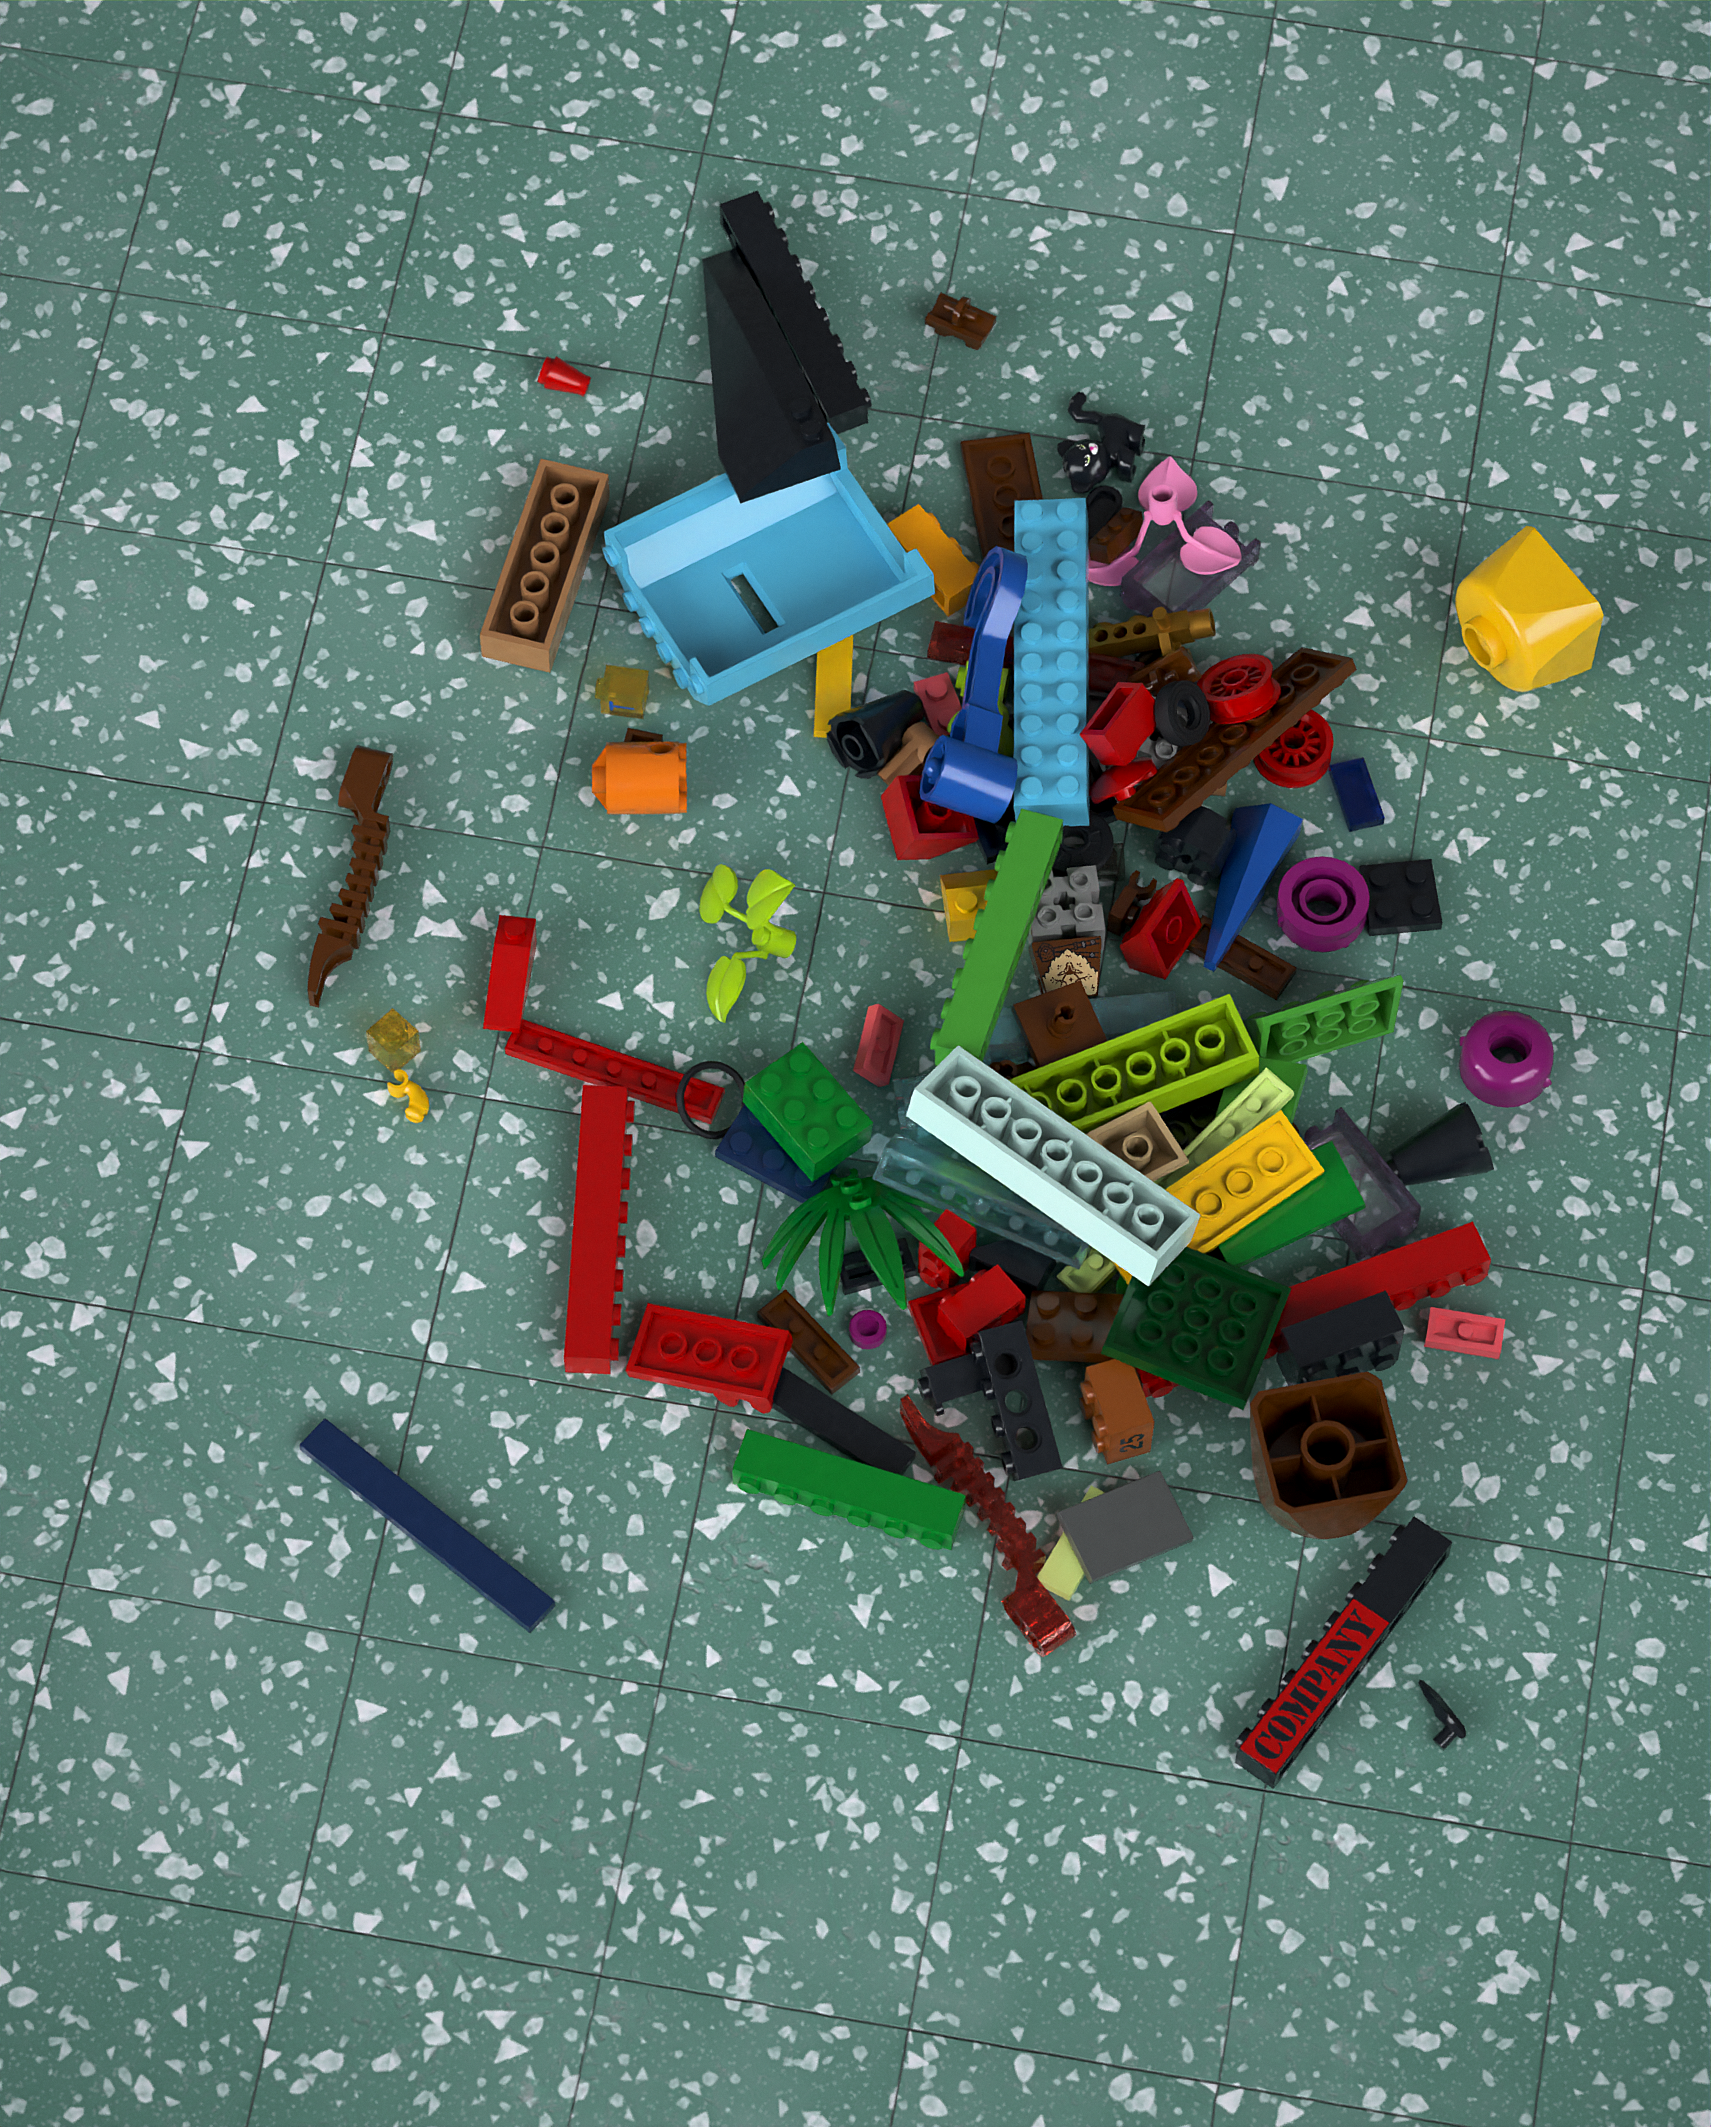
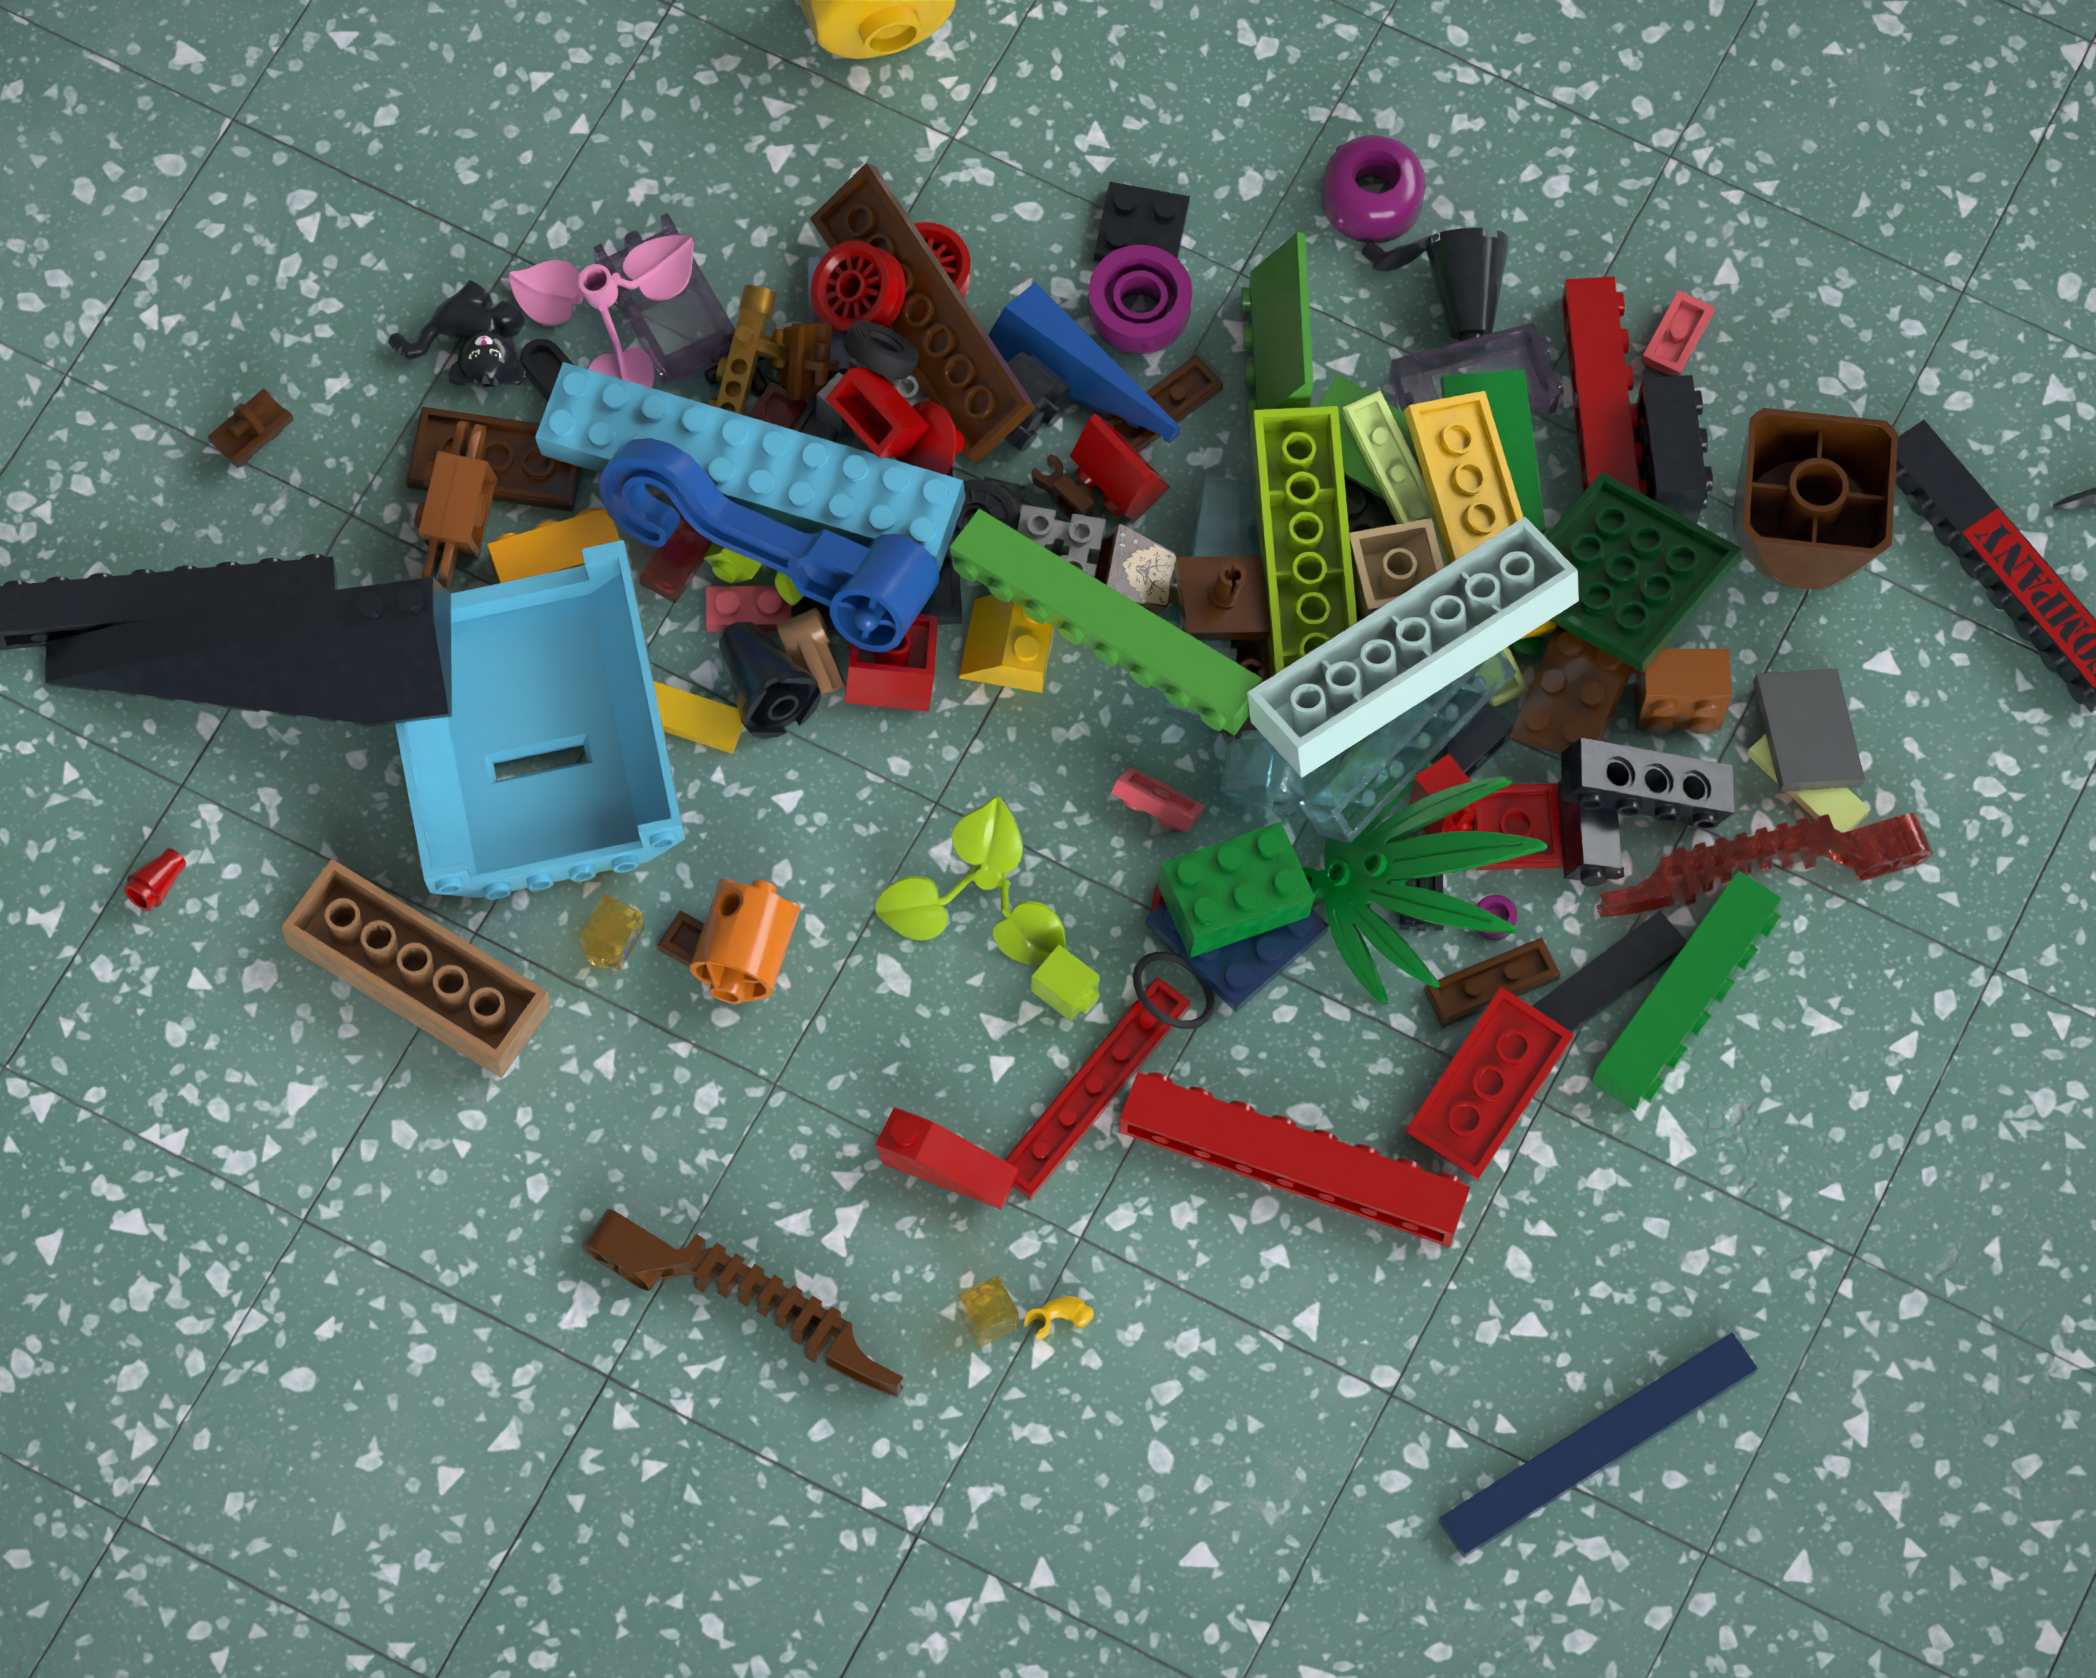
camera: 75 degrees left, 5 degrees up
red brick [937,1264,1026,1355] -> none
reddish brown piece [1088,507,1143,565] -> none
clear blue tile [1328,757,1385,832] -> none
none -> dark orange brick [414,421,498,589]
none -> lime brick [1031,945,1100,1022]
none -> black bar [1362,233,1439,271]

